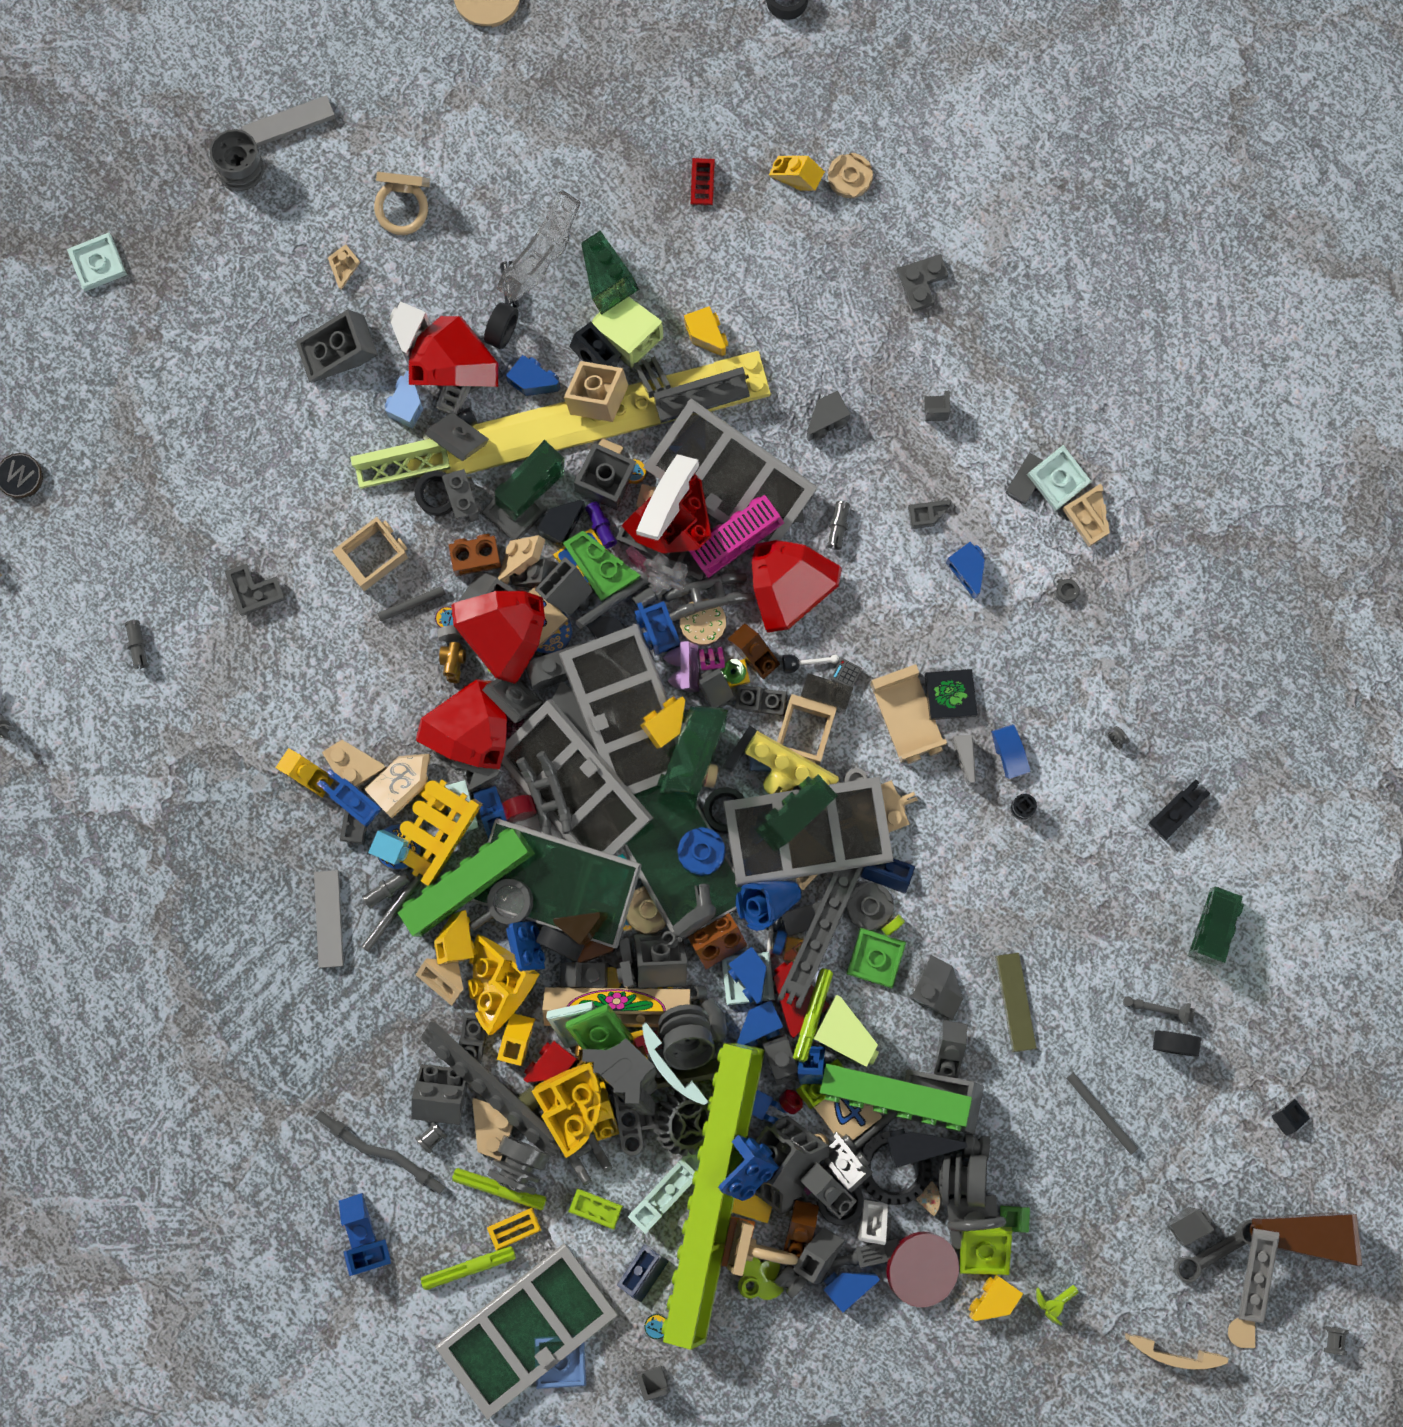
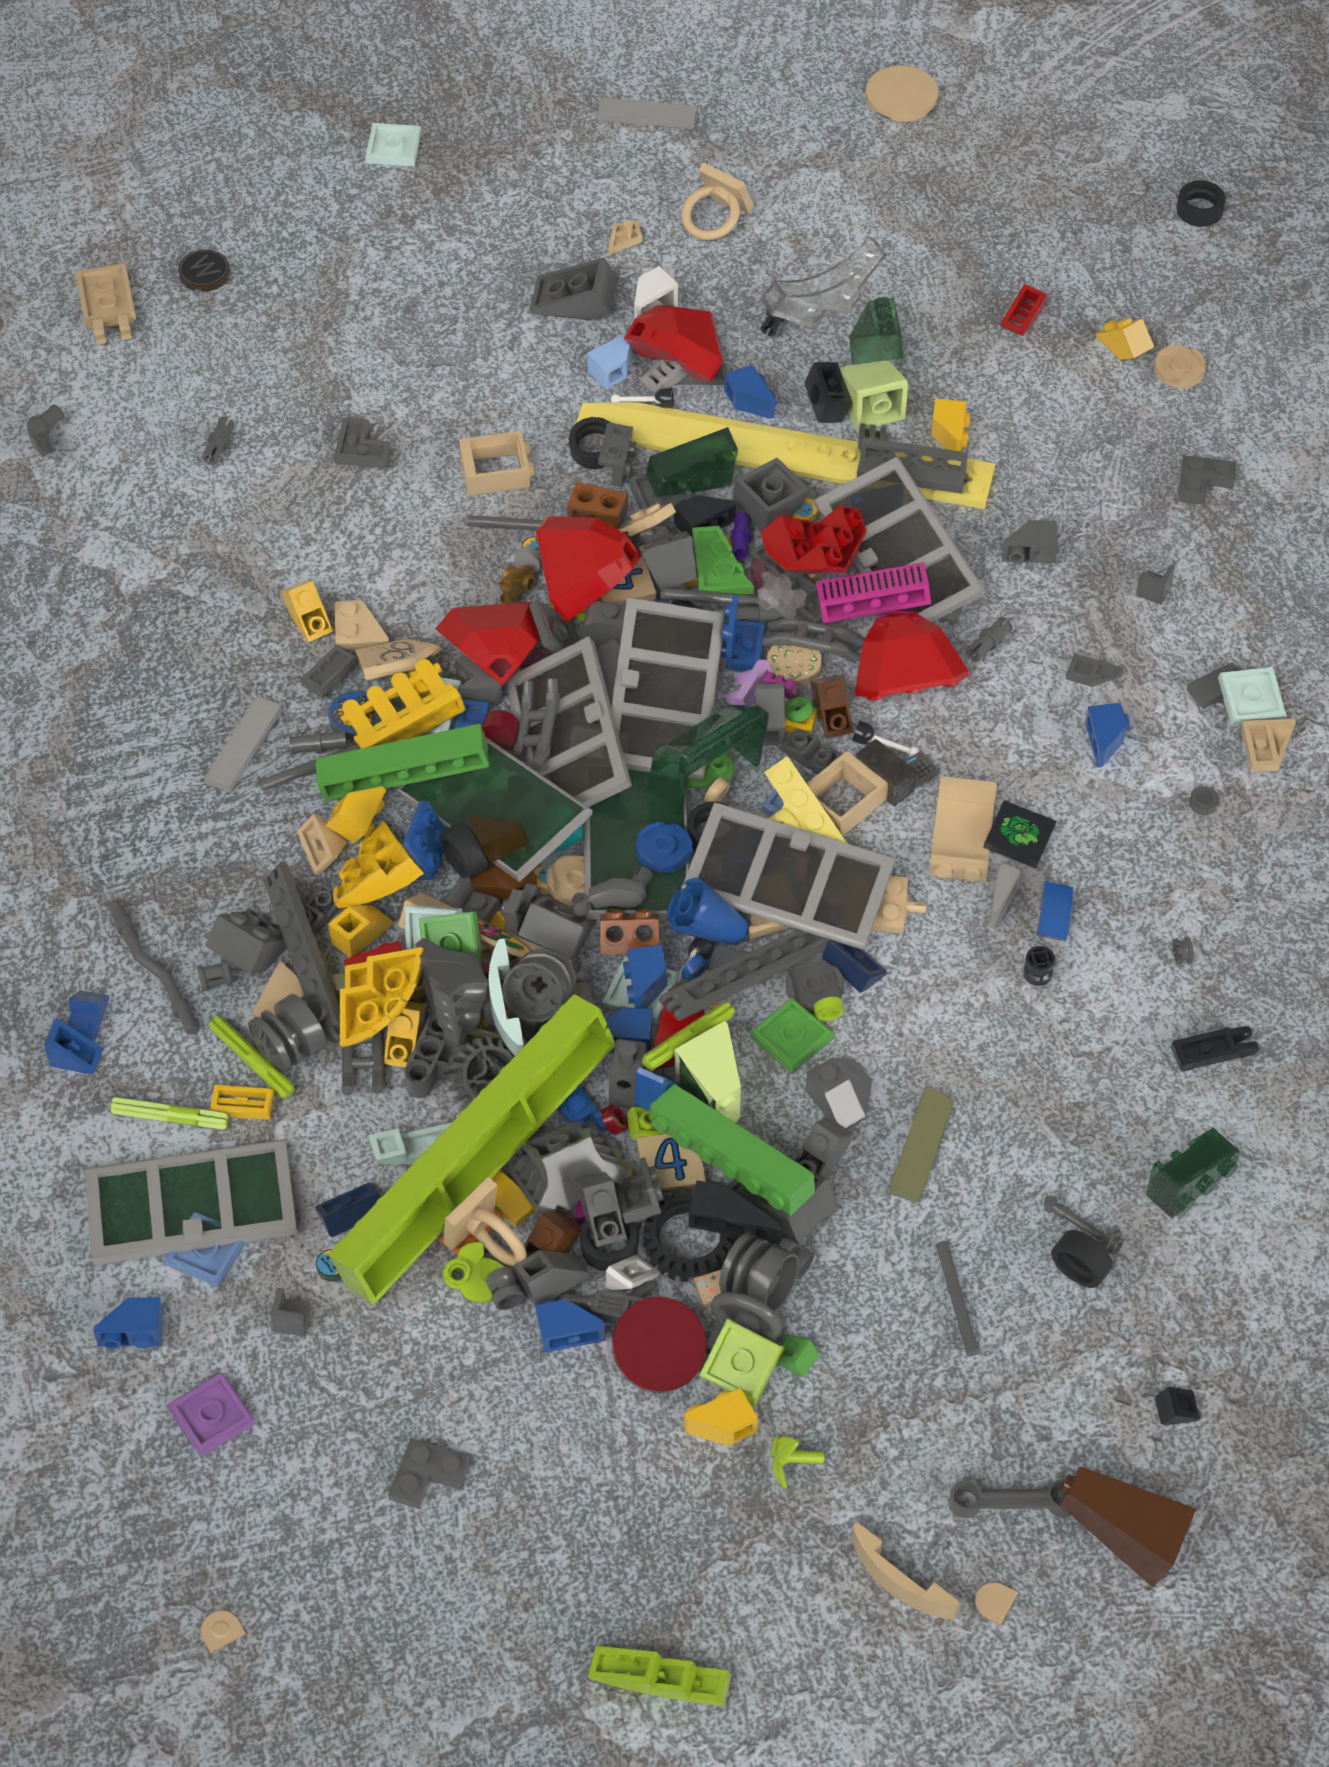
camera: 25 degrees right, 25 degrees down
dark grey wheel [209,129,264,191] -> none
blue hinge [317,769,382,828] -> none
yellowish green fence [350,439,450,489] -> none
medium azure brick [368,830,409,865] -> none
dark grey plate [425,413,489,461] -> none
dark grey piece [469,879,533,931] -> none
black tyre [484,302,519,349] -> none
tan brick [564,361,629,422] -> none
lime plate [568,1188,623,1229] -> none
white slope [636,454,699,540] -> none
yellow slope [640,696,685,749] -> none
blue bracket [718,1135,779,1201] -> none
black tile [723,725,758,773] -> none
clear green wedge [756,774,838,851] -> none
dark grey slope [1166,1207,1214,1246] -> none
light grey tile [1239,1228,1279,1323] -> none
dark grey bush [1324,1326,1349,1356] -> none

